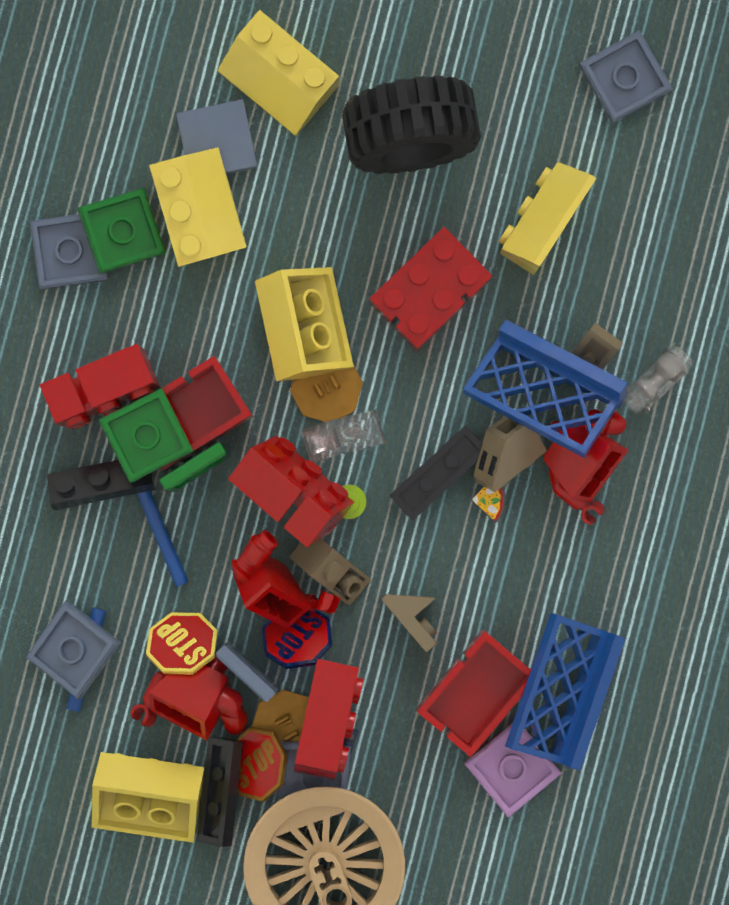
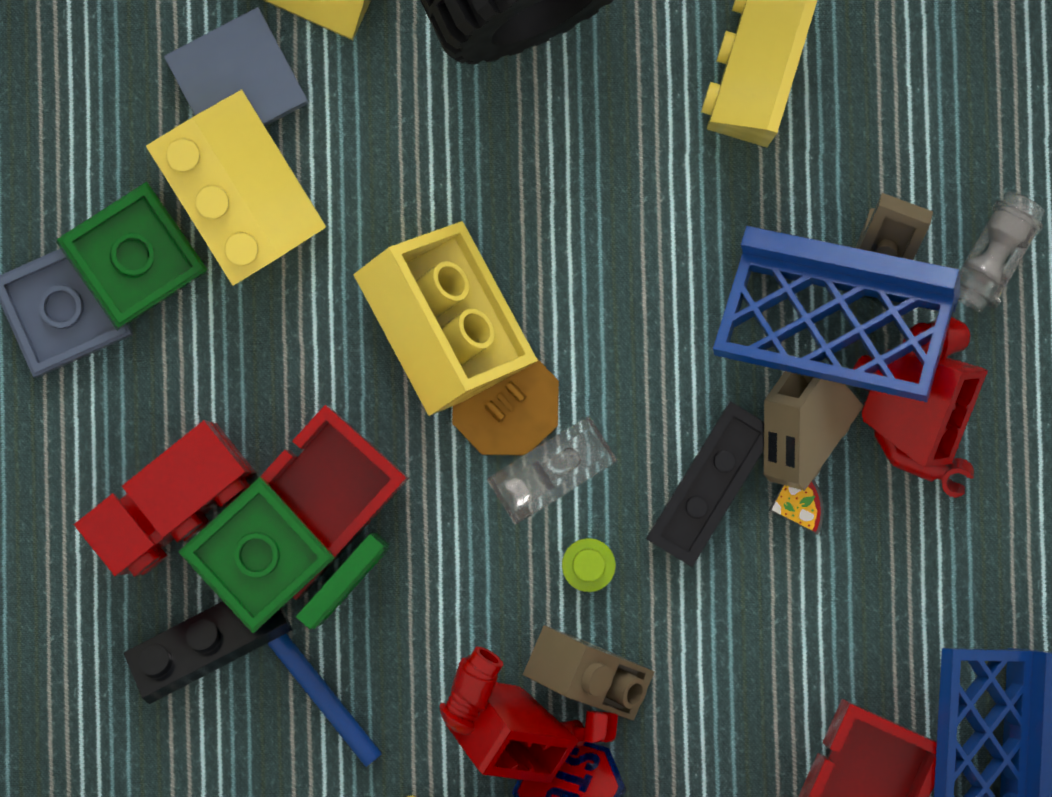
camera: 15 degrees left, 0 degrees up
red piece [228,435,355,548] -> none
red piece [369,226,493,352] -> none
dark tan slope [381,594,437,652] -> none

